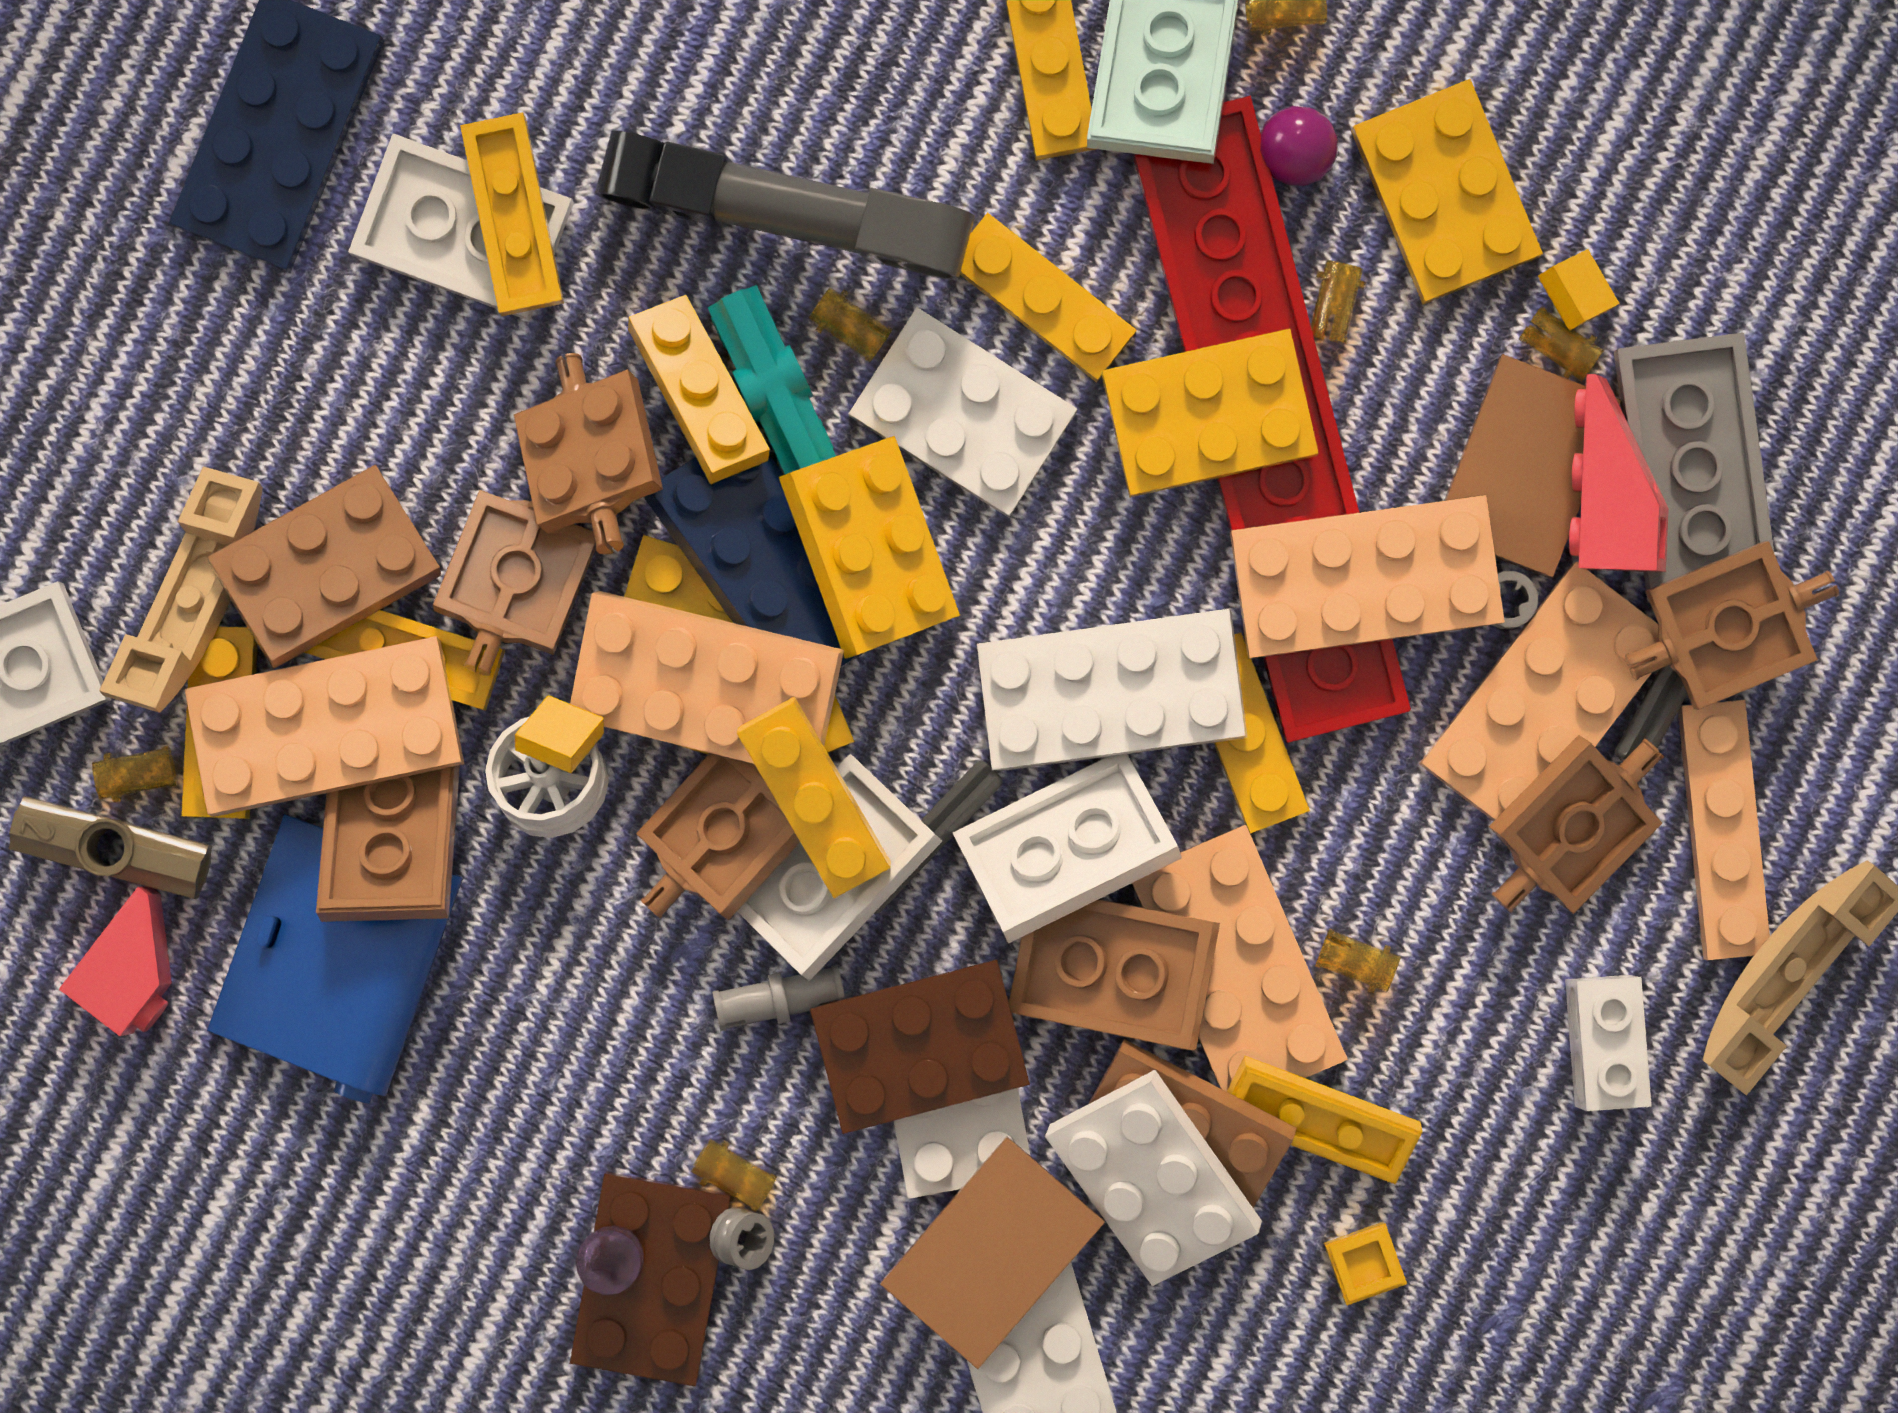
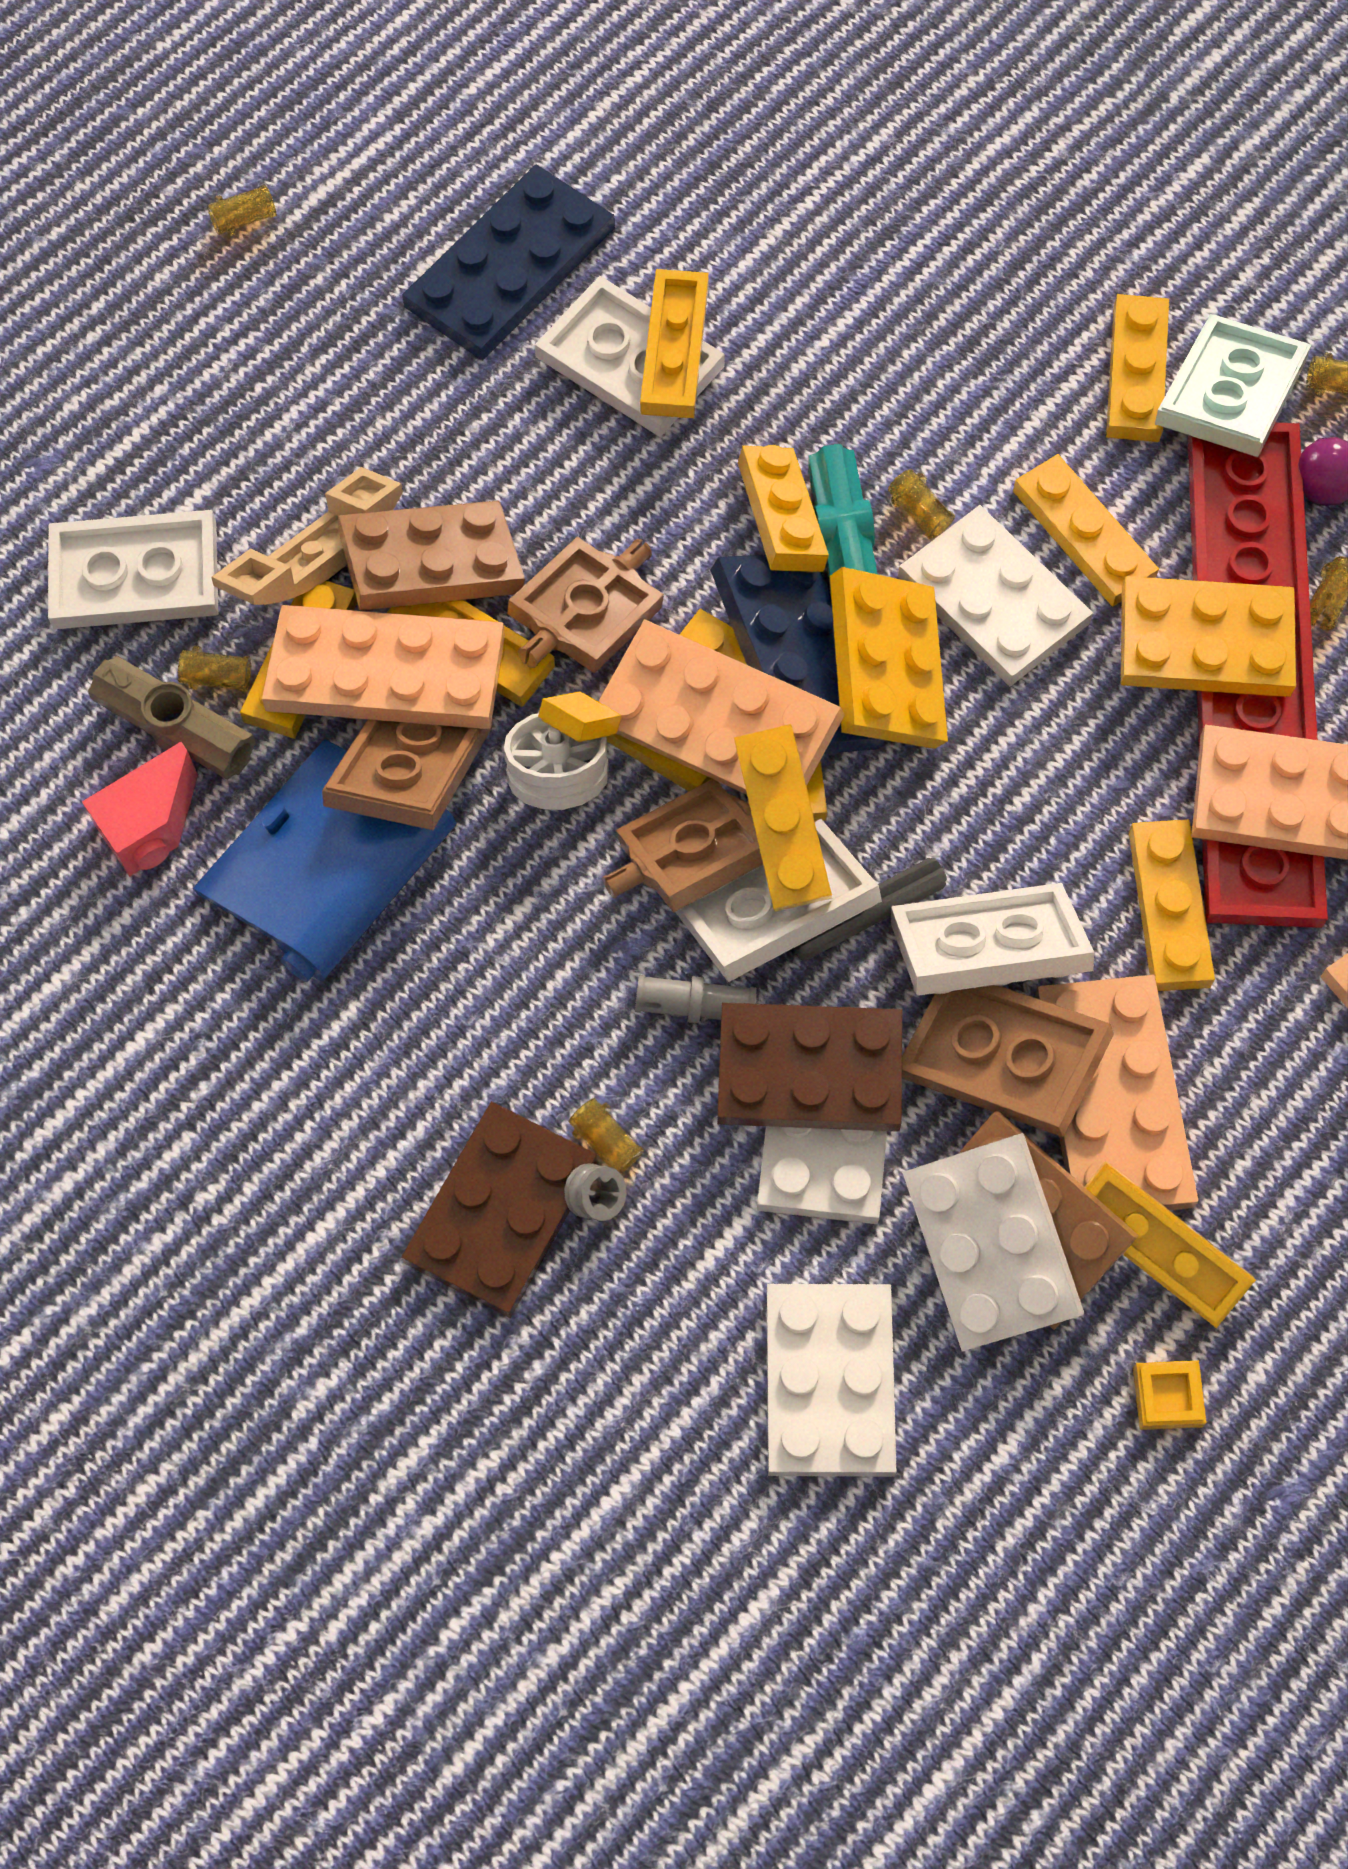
camera: 15 degrees right, 20 degrees down
medium nougat plate [514,353,663,554] -> none
wheel [576,1225,645,1295] -> none
dark grey piece [595,131,975,280] -> none
medium nougat tile [880,1136,1105,1369] -> none
white plate [977,609,1248,772] -> none
clear yellow pin [1315,928,1401,993] -> none

